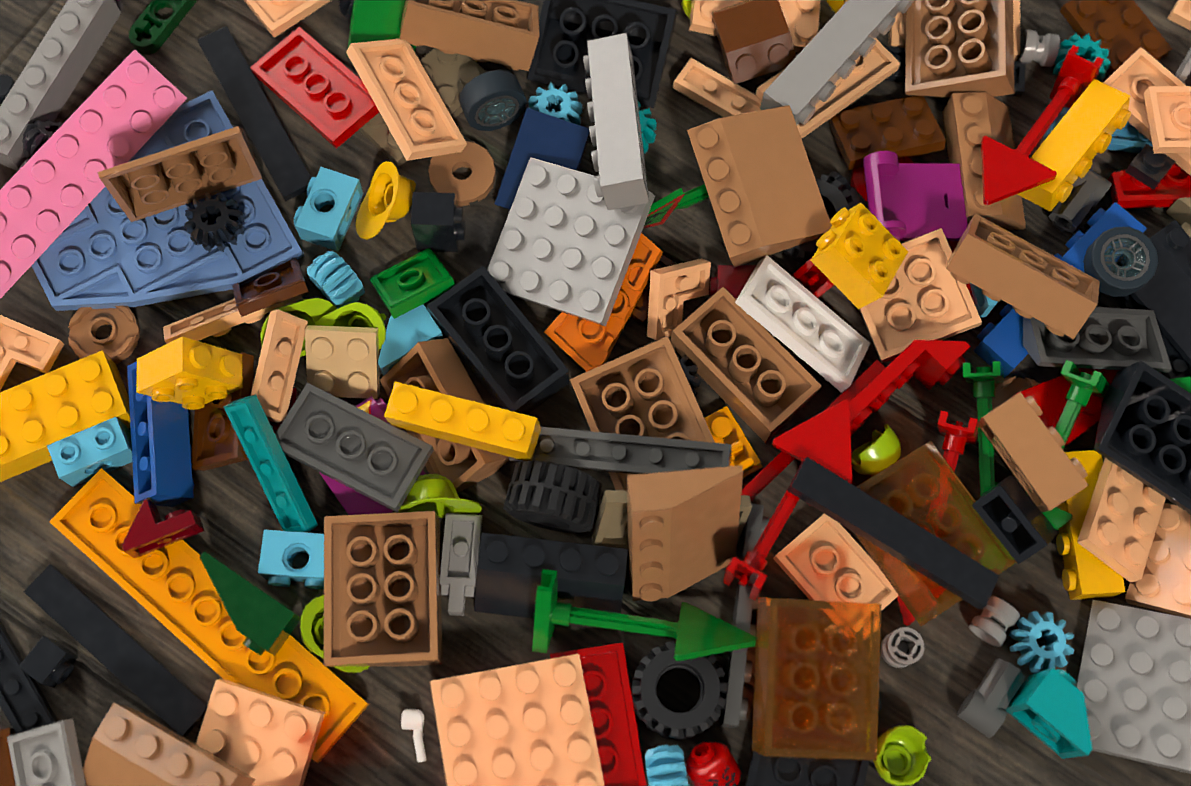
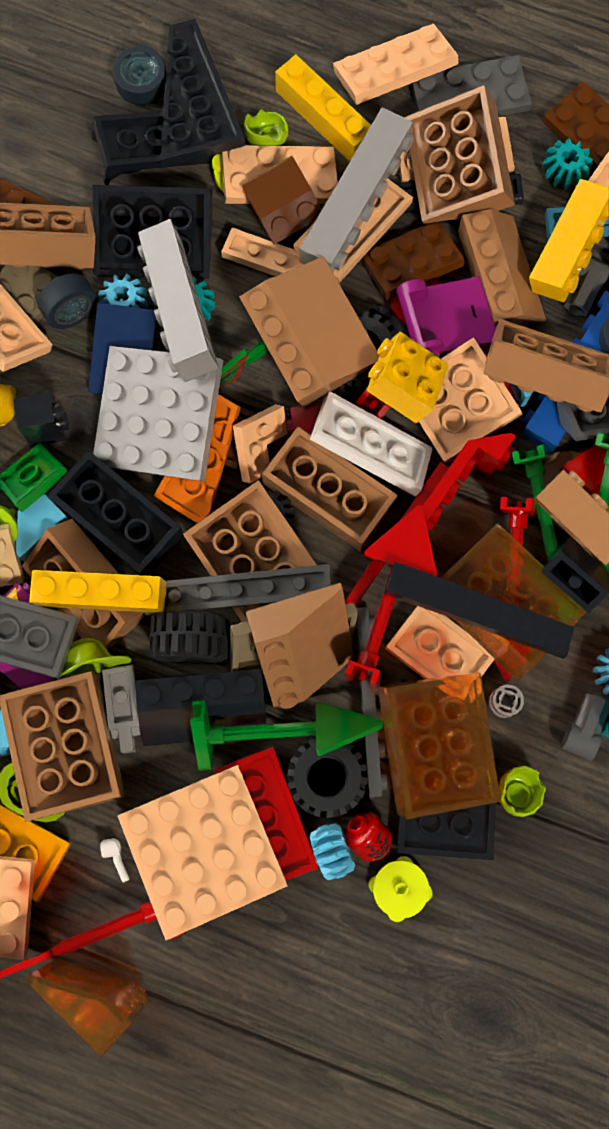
camera: 10 degrees left, 5 degrees up
medium nougat tile [428,141,496,206] -> none
light orange plate [704,406,762,478] -> none
lime hair [851,424,901,476] -> none
light grey wheel [969,596,1020,647] -> none
red piece [981,45,1104,205] -> none
light grey wheel [1017,29,1060,67] -> none

